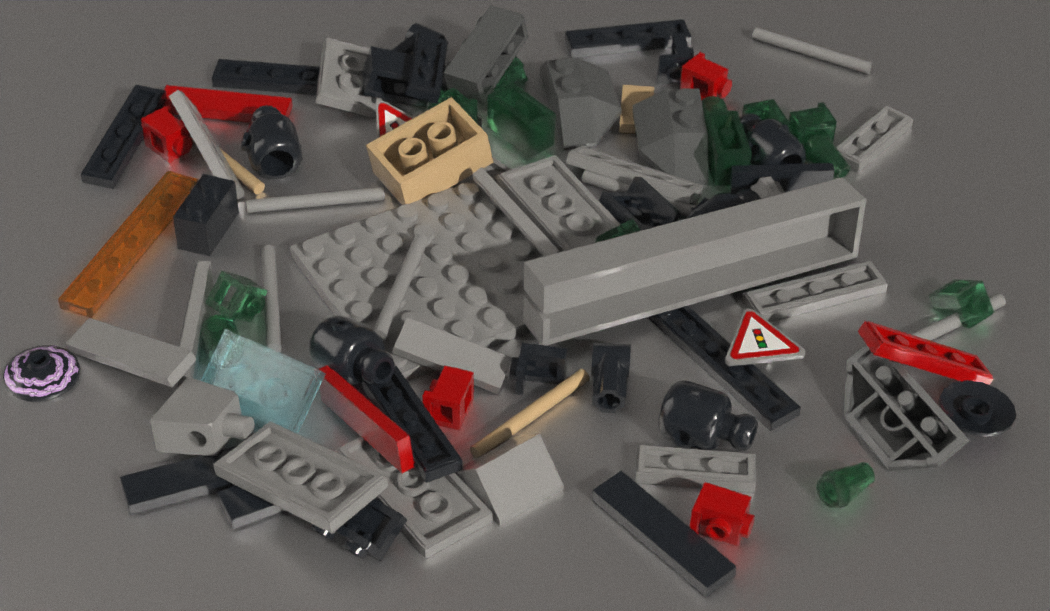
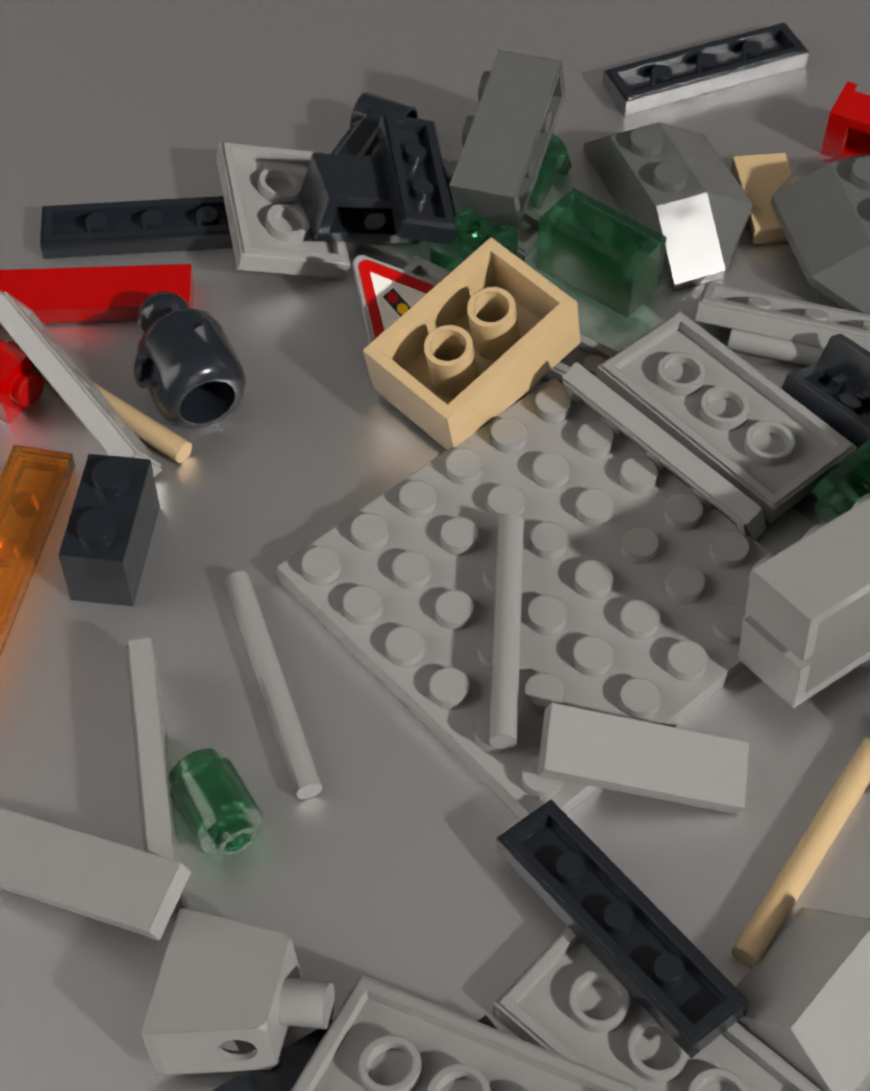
camera: 10 degrees left, 10 degrees up
clear light blue tile [201,329,326,434] -> none
clear green brick [205,271,268,323] -> none
light grey bar [246,187,385,213] -> none
black piece [309,315,395,385] -> none
red tile [315,365,414,473] -> none
red brick [422,365,474,431] -> none
black bracket [509,343,567,395] -> none
black bracket [657,35,694,84] -> none

